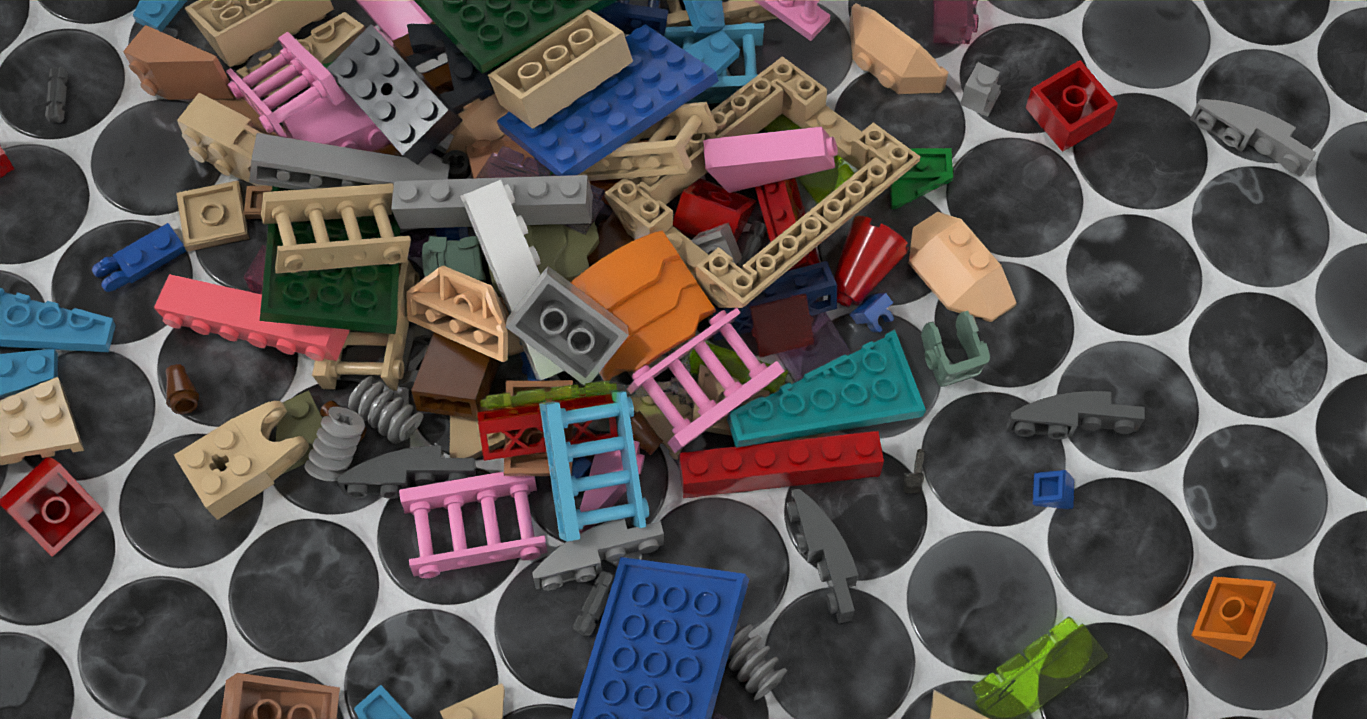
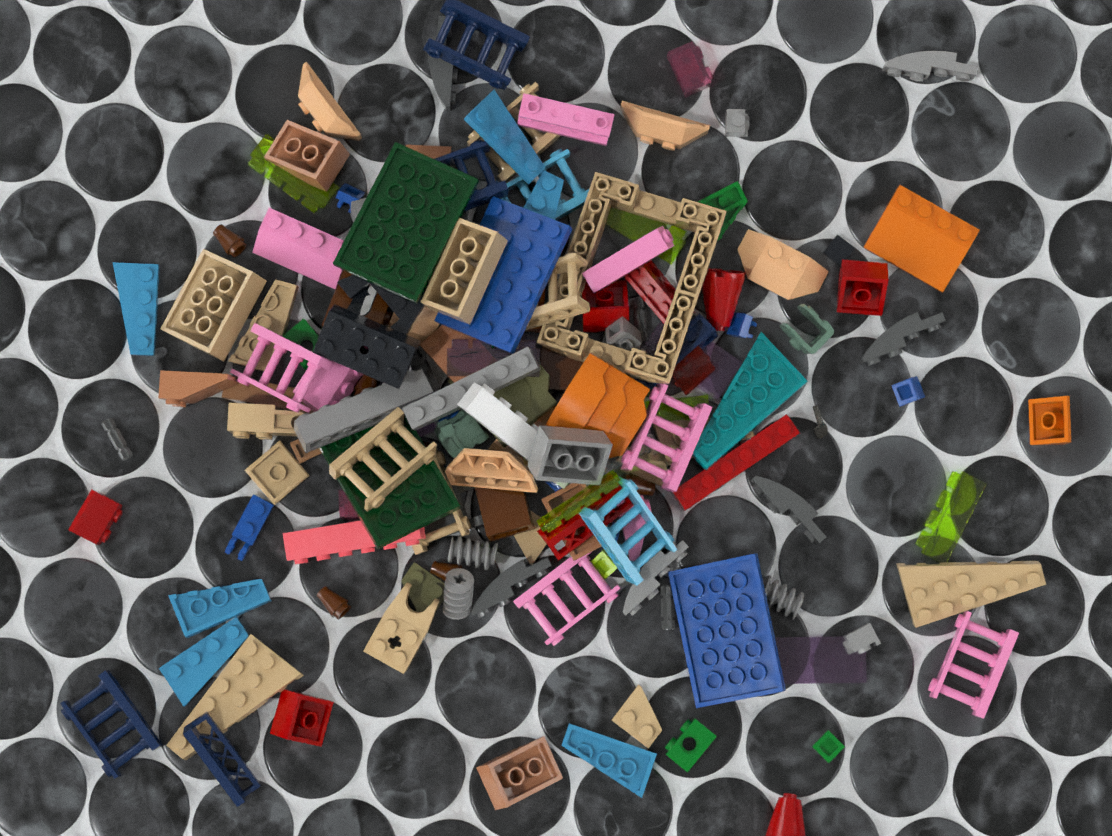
camera: 30 degrees left, 20 degrees up
red brick [1025,60,1118,152] -> none
none -> lime plate [591,550,618,580]
none -> black tile [823,234,855,267]
none -> red slope [836,259,889,316]
none -> orange slope [863,185,980,293]

